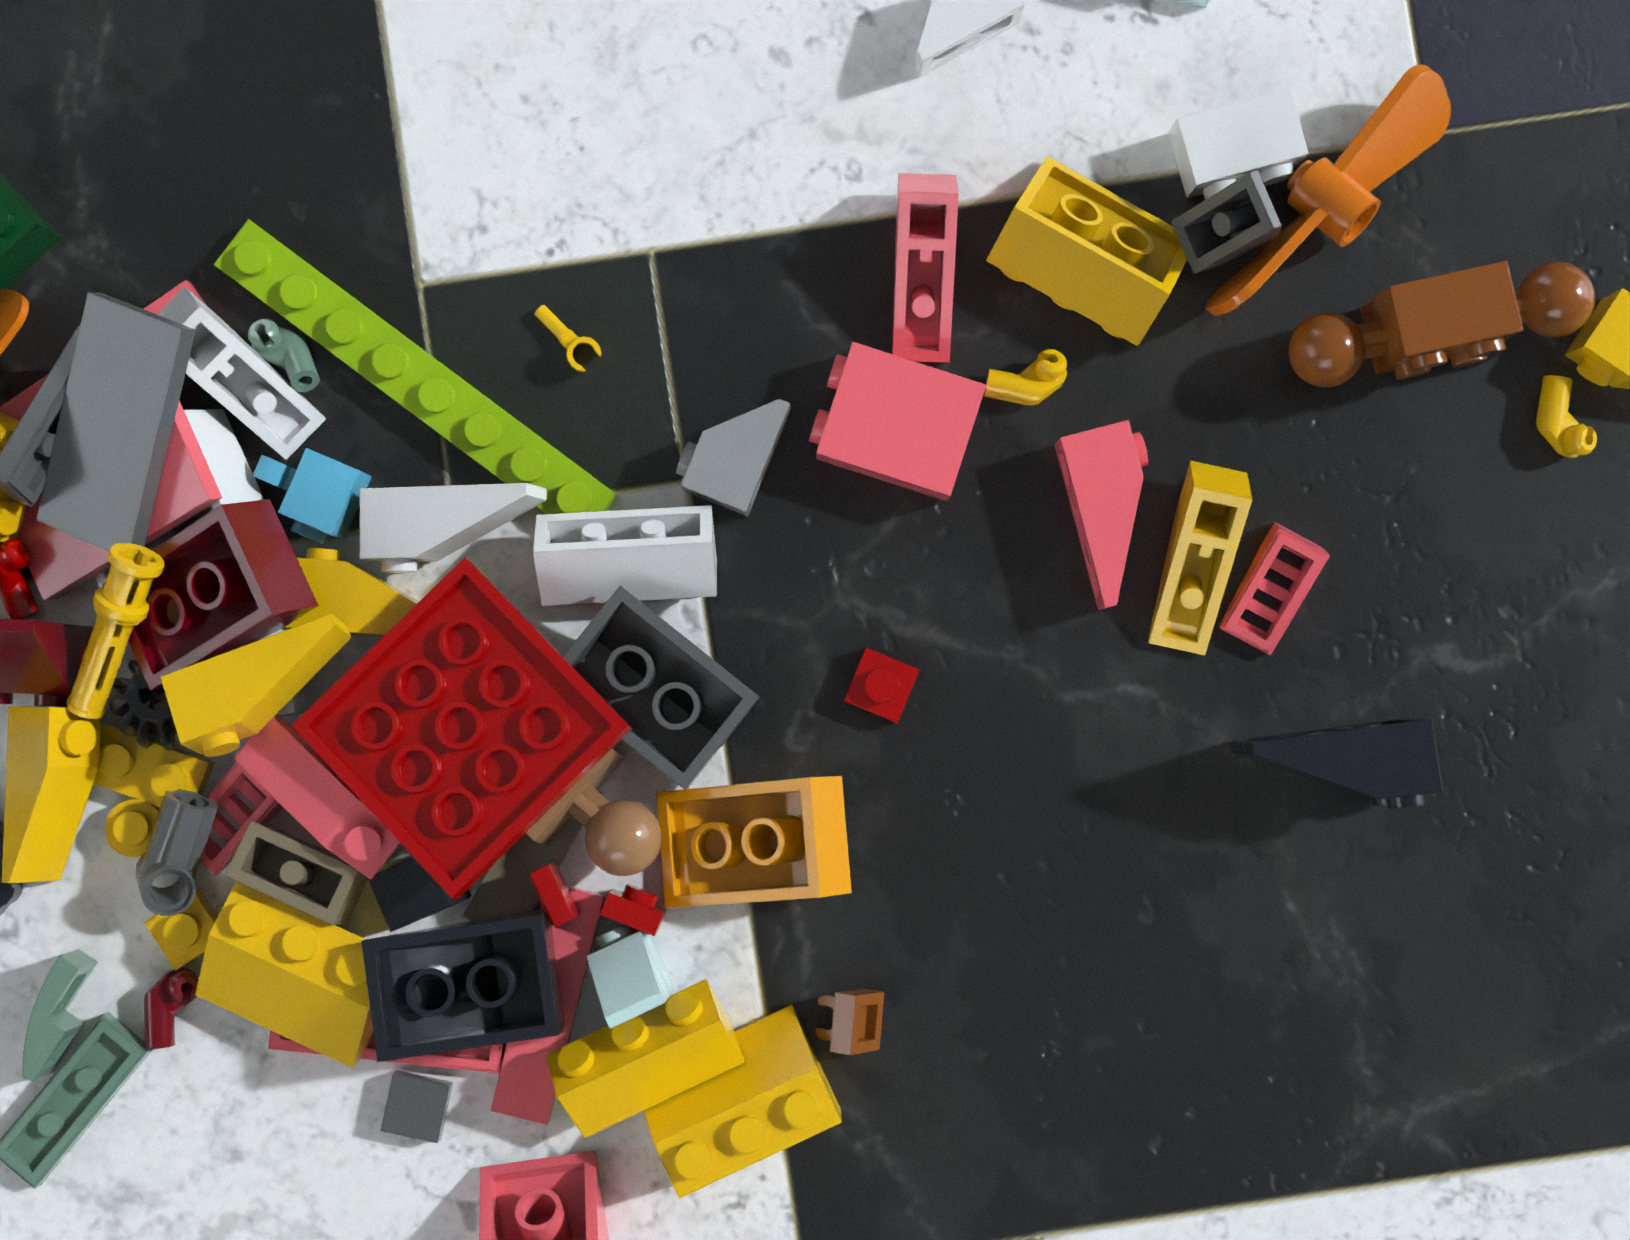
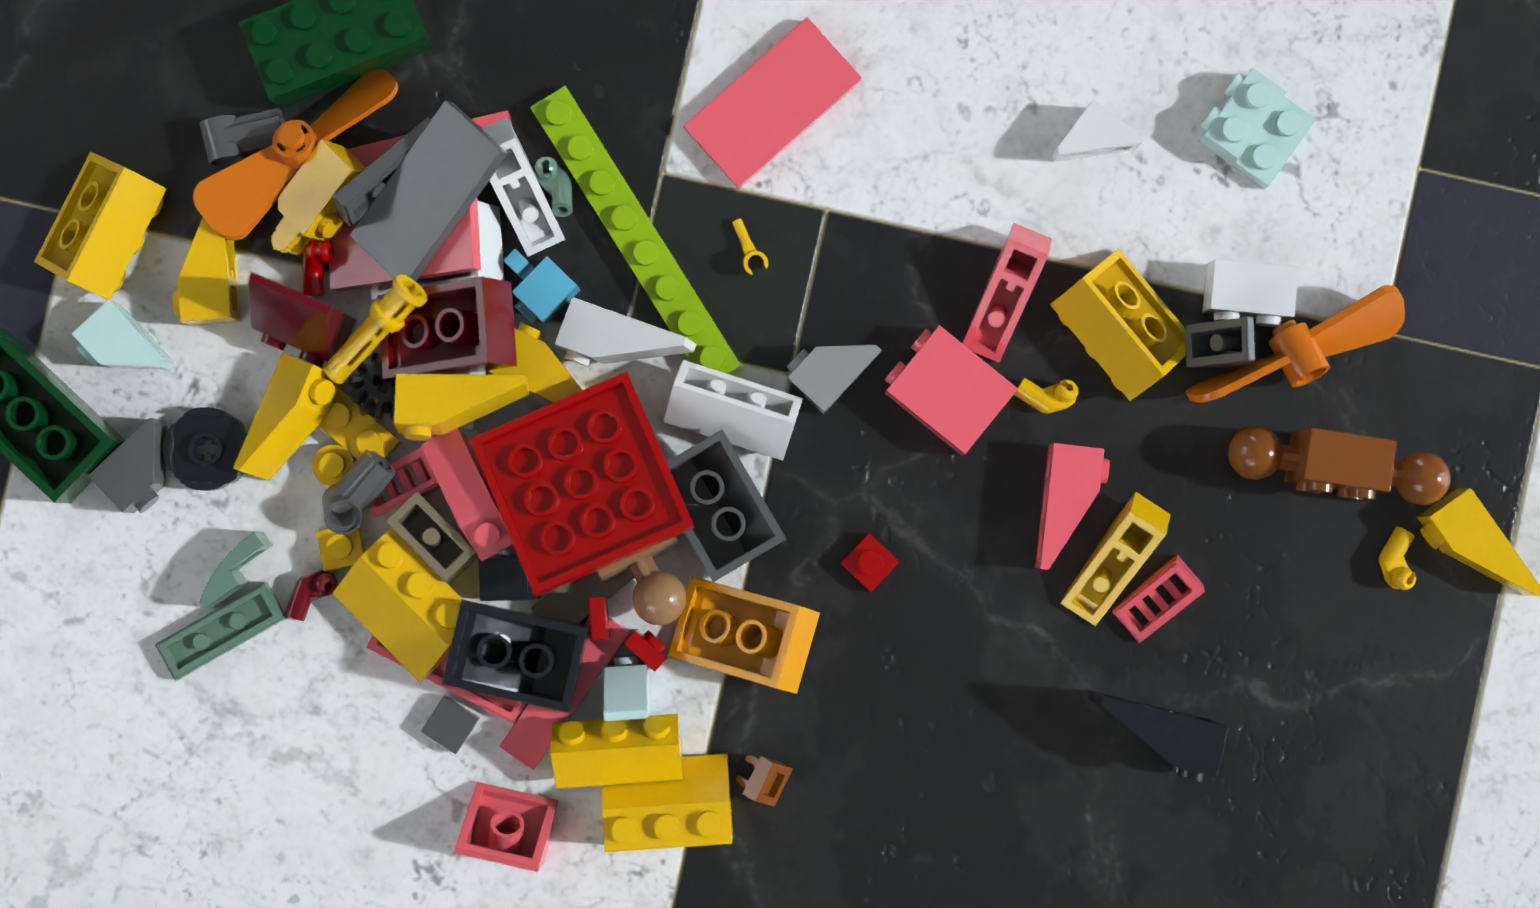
camera: 15 degrees right, 0 degrees up
none -> coral tile [684,17,862,190]

